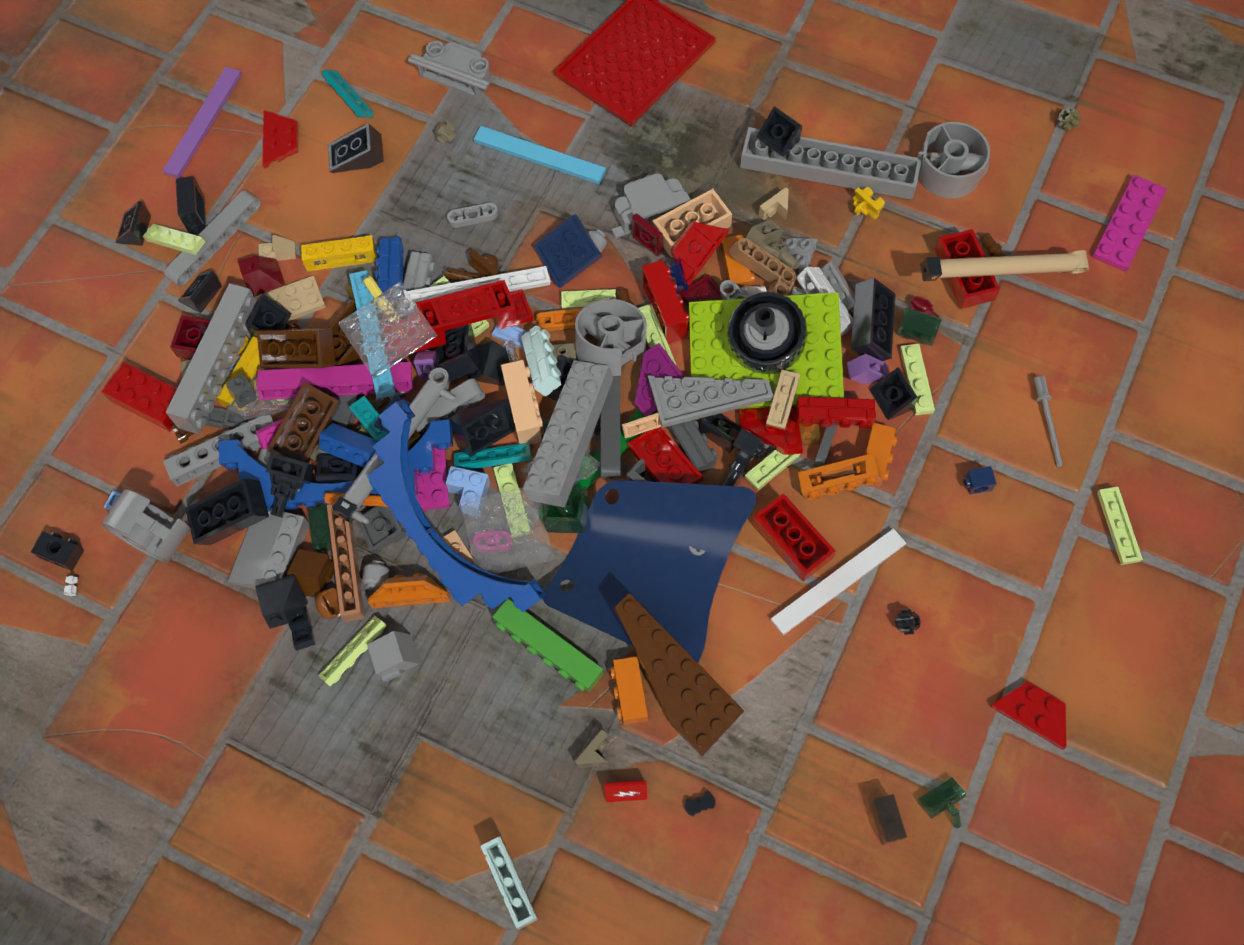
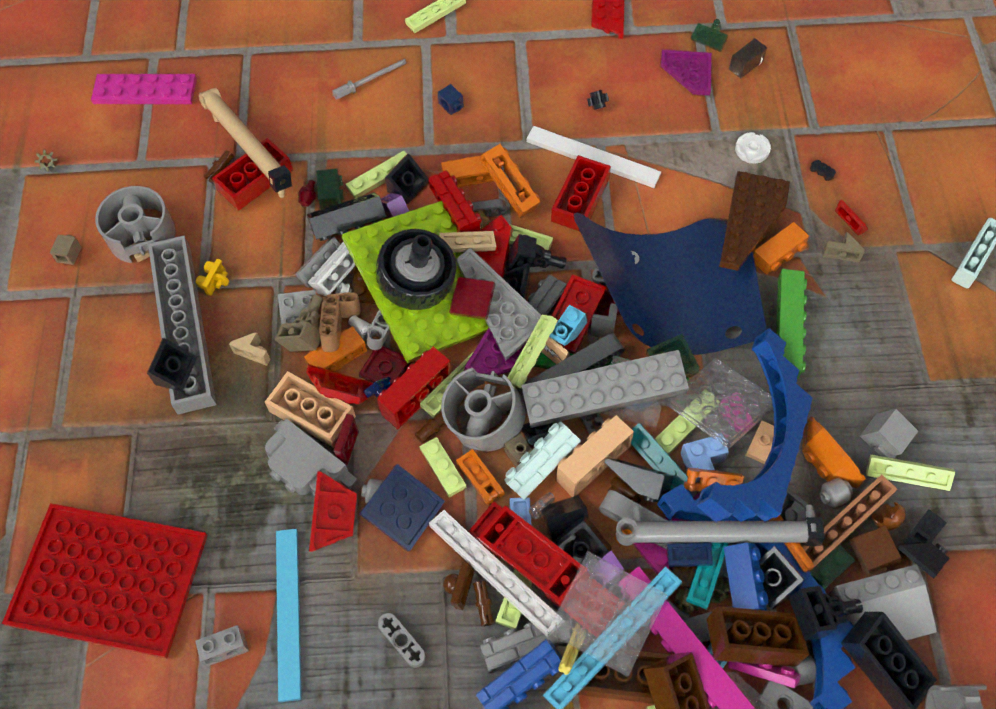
camera: 120 degrees left, 5 degrees down
none -> dark tan brick [50,234,82,265]
none -> light grey brick [195,625,249,667]
none -> red wing [309,471,357,552]
none -> dark red tile [449,277,496,320]
none -> yellowish green plate [507,315,558,388]
none -> medium azure slope [549,305,587,346]
none -> magenta plate [661,50,712,96]
none -> orange plate [684,468,744,492]
none -> white tile [735,132,771,164]

